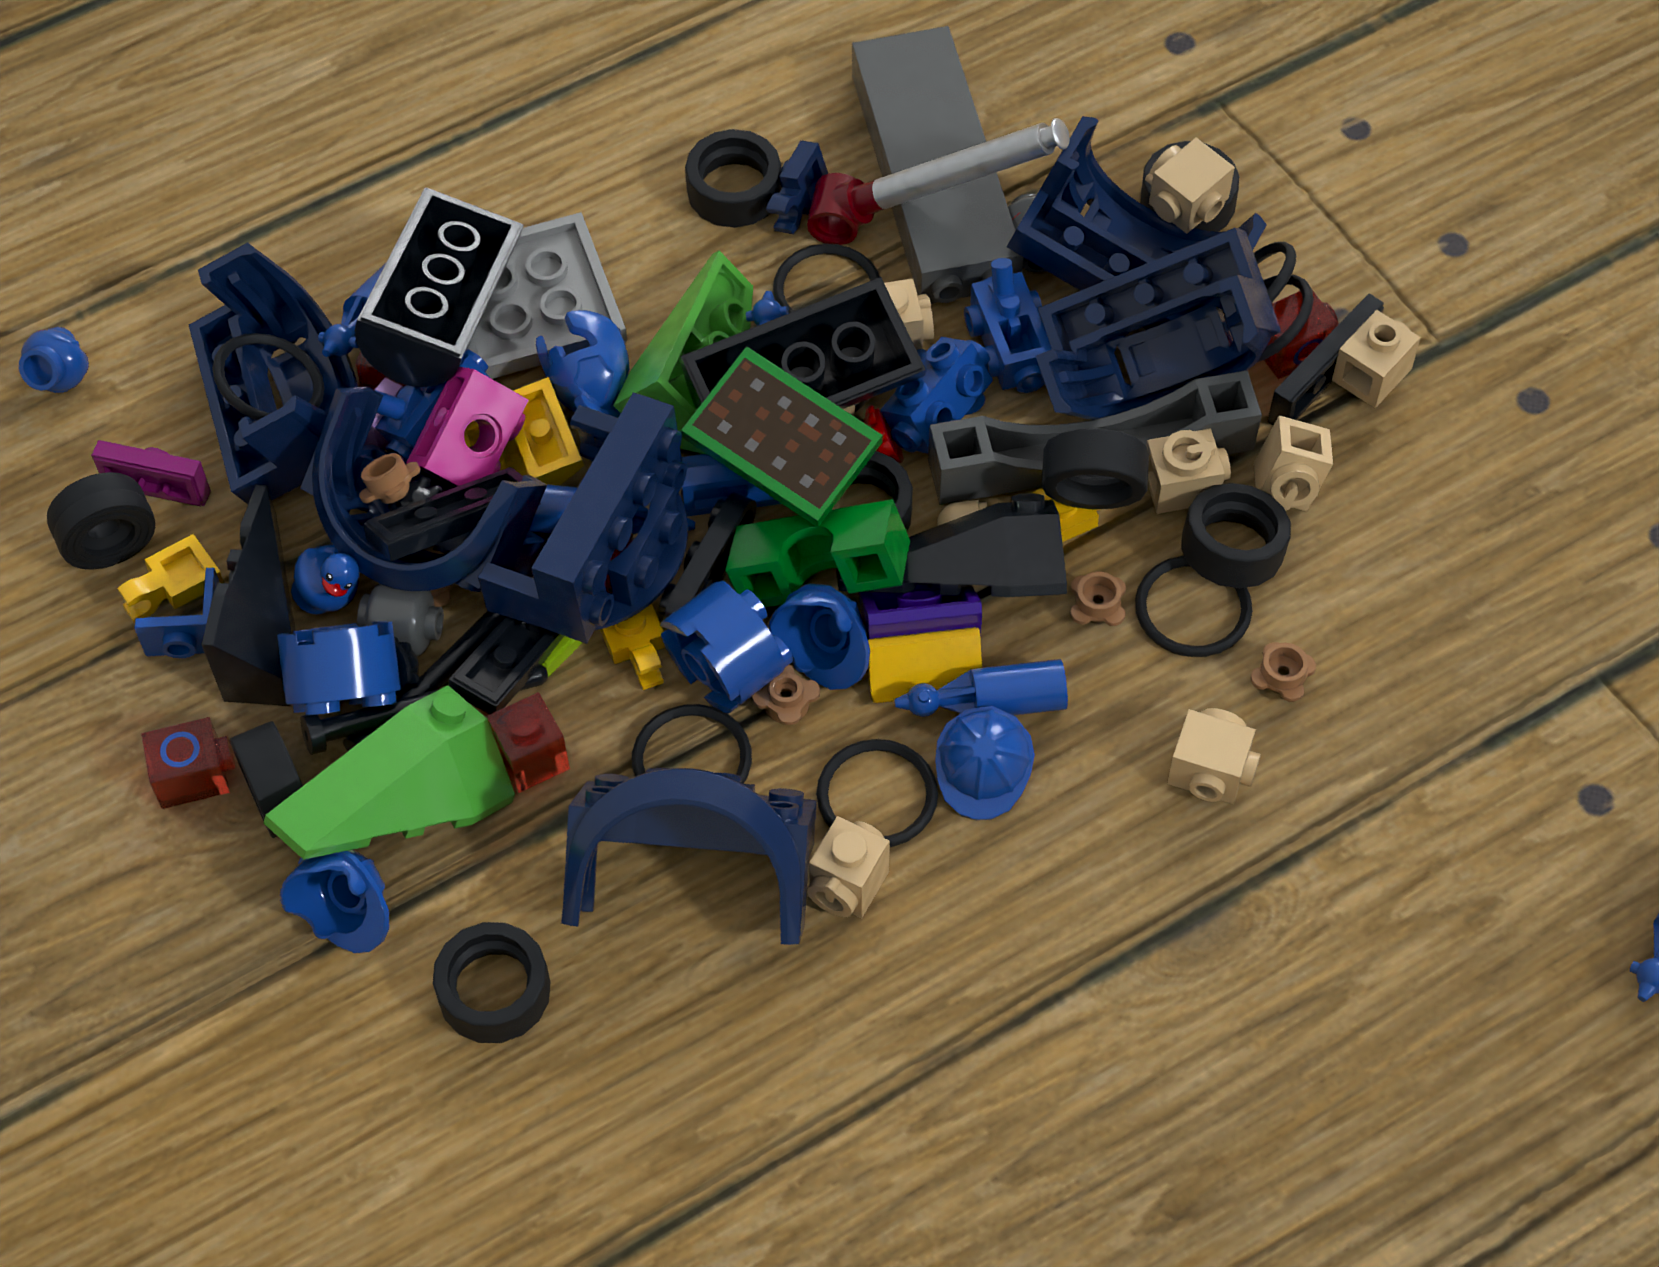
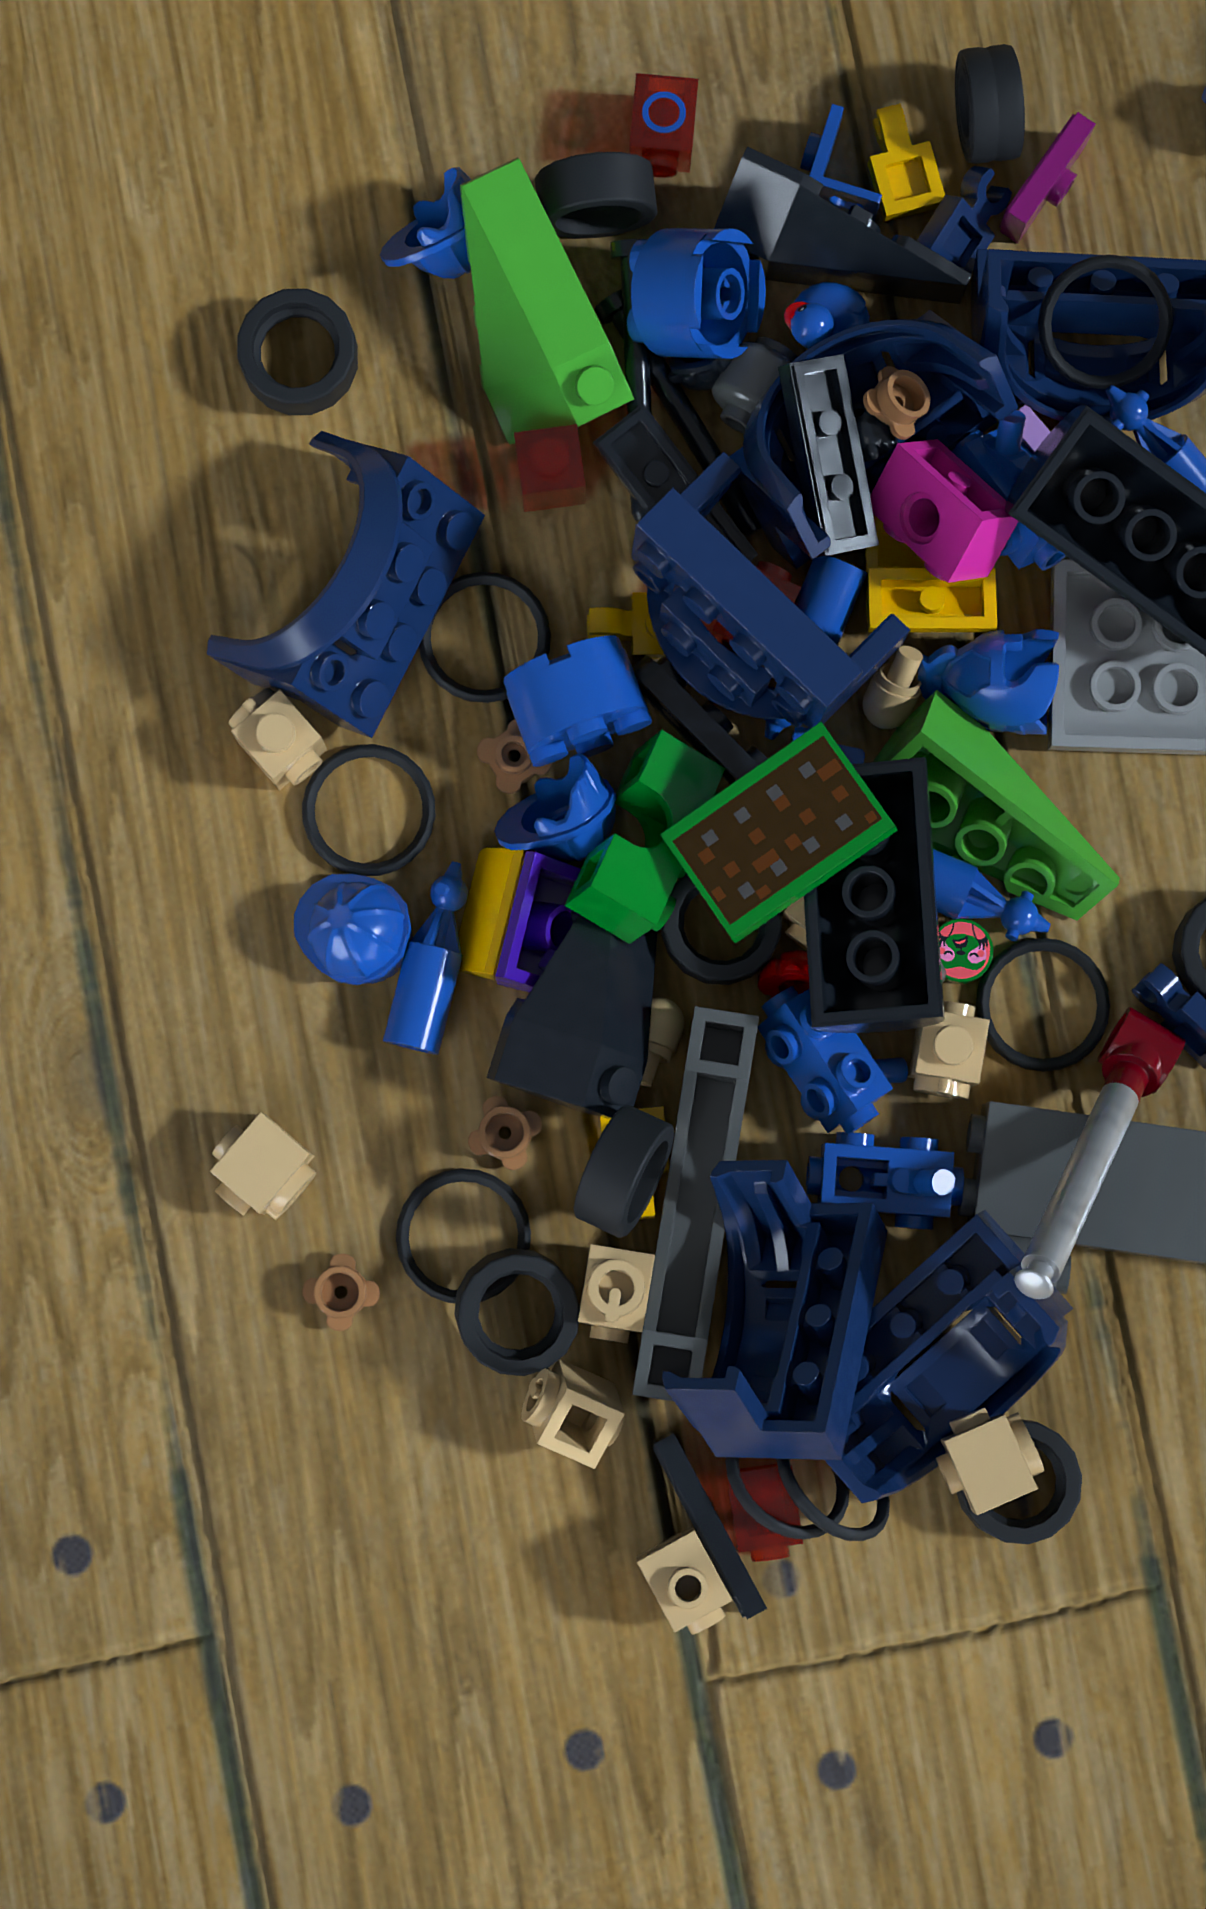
camera: 105 degrees right, 25 degrees up
none -> dark blue plate [917,166,1012,274]

